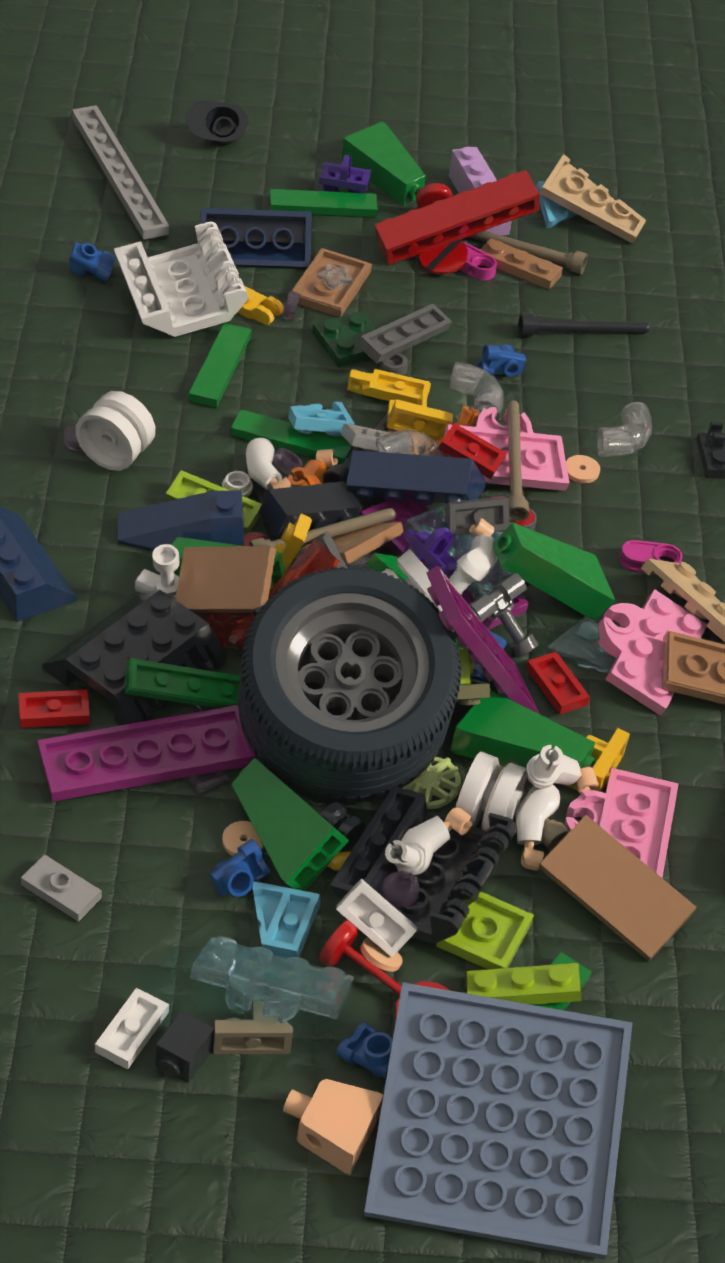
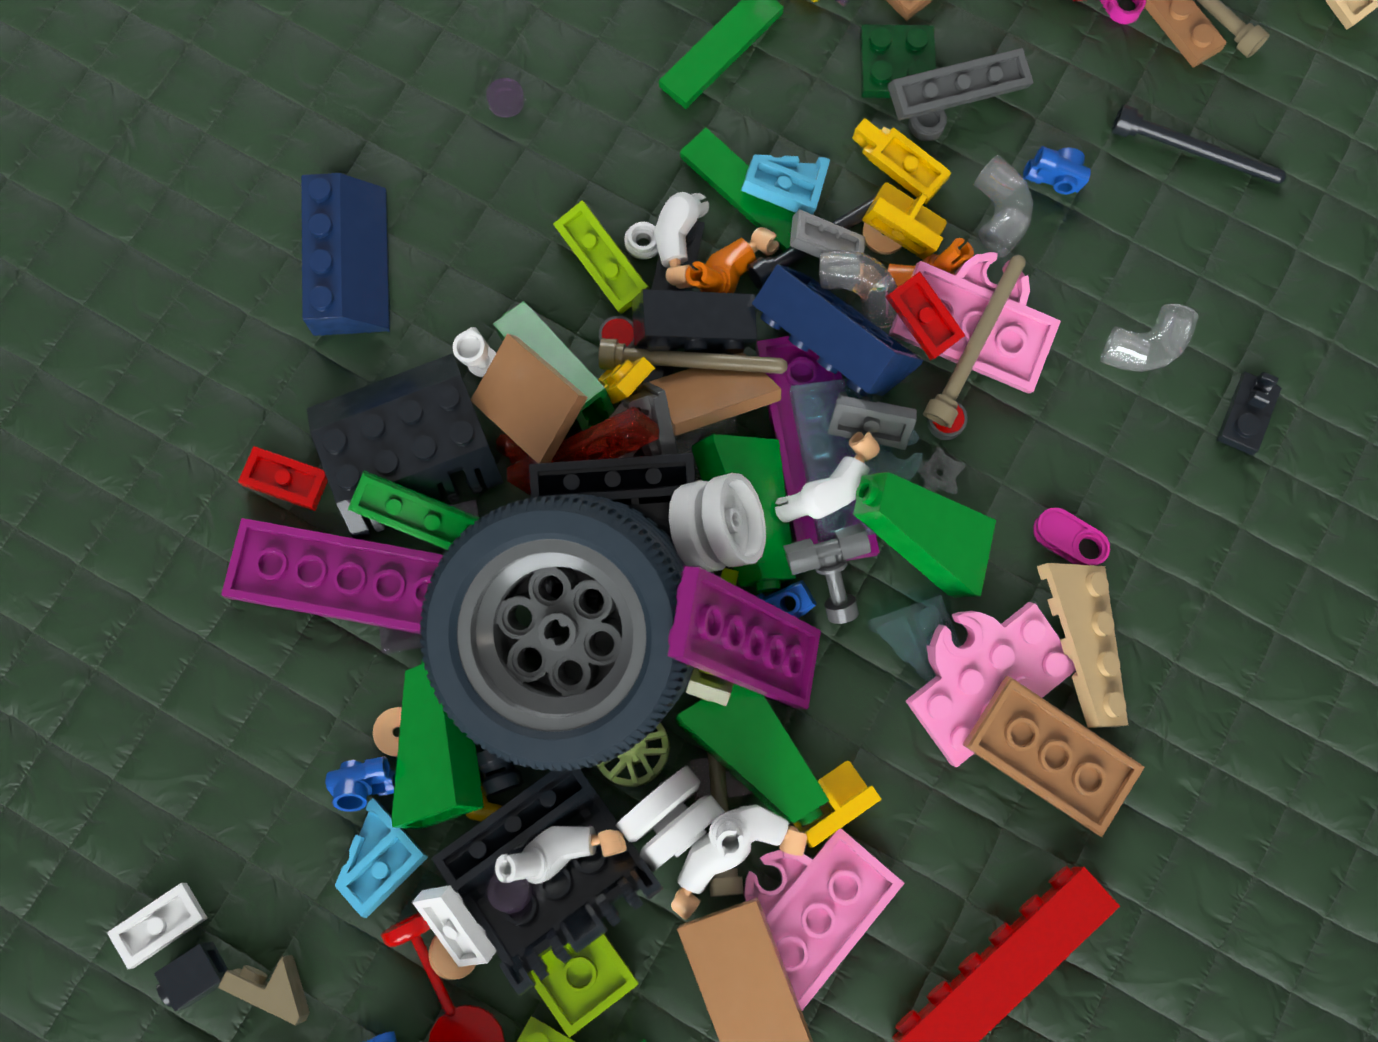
camera: 30 degrees right, 30 degrees up
light grey plate [21,854,102,922] -> none
white wheel [76,391,155,471] -> none
dark blue wedge [117,490,245,551] -> none
clear light blue plate [190,937,354,1024] -> none
tile [272,448,303,477] -> none
dark purple hips [402,528,458,575] -> none
red plate [526,651,590,715] -> none
light nougat wheel [566,455,600,483] -> none

